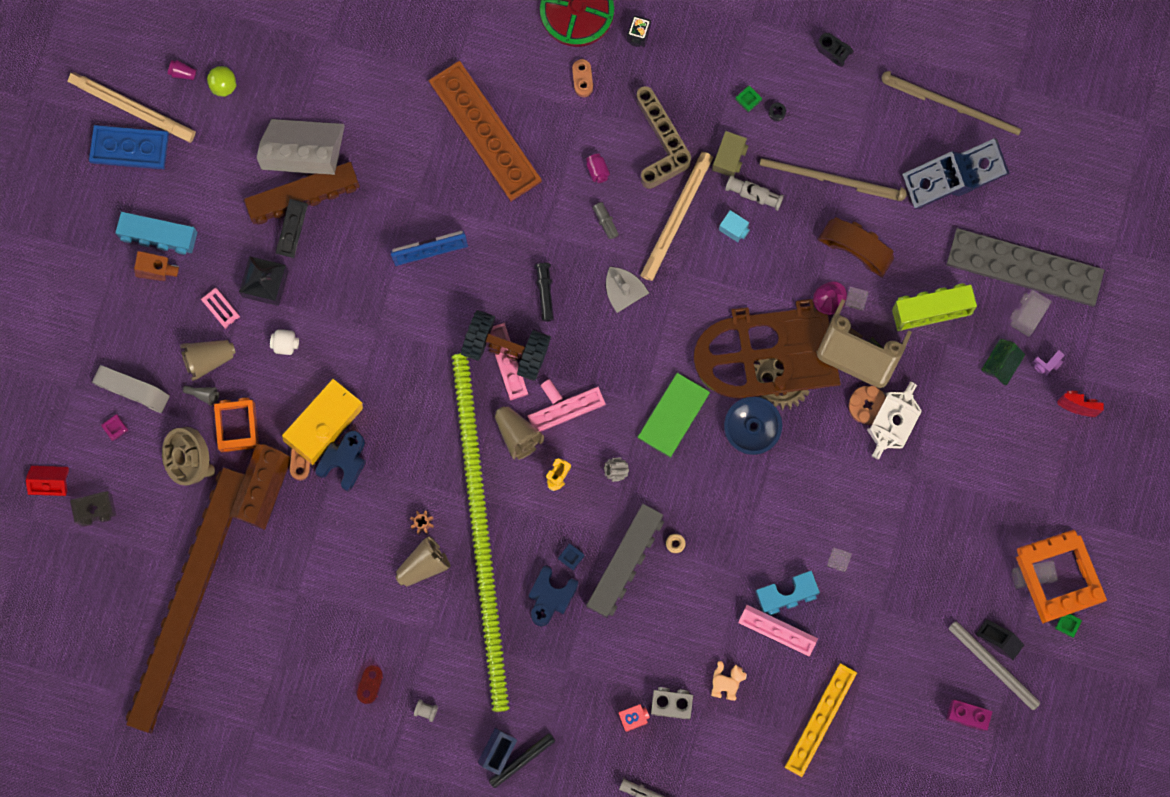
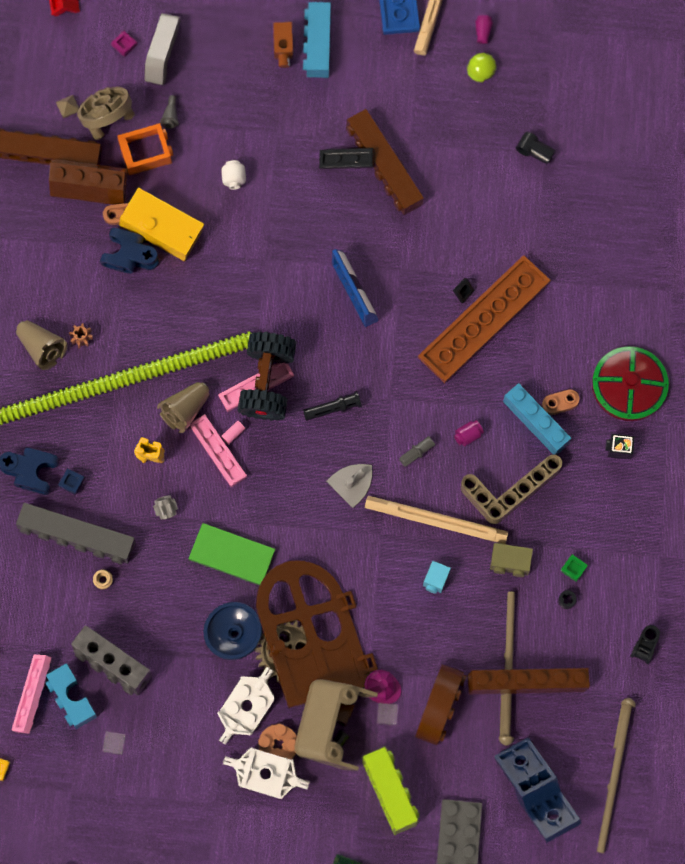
camera: 70 degrees right, 5 degrees down
clear smoke brick [70,491,116,527] -> none
dark tan cone [180,340,236,381] -> none
bright pink tile [201,288,240,329] -> none
black piece [239,256,289,306] -> none
light grey slope [257,119,345,175] -> none
light grey piece [725,175,784,211] -> none
none -> dark tan slope [56,95,79,119]
none -> flat silver brick [71,625,152,696]
none -> white plate [218,667,275,745]
none -> black slope [453,278,475,304]
none -> reddish brown brick [467,668,590,695]
none -> dark azure brick [503,383,571,455]
none -> black piece [515,132,555,165]

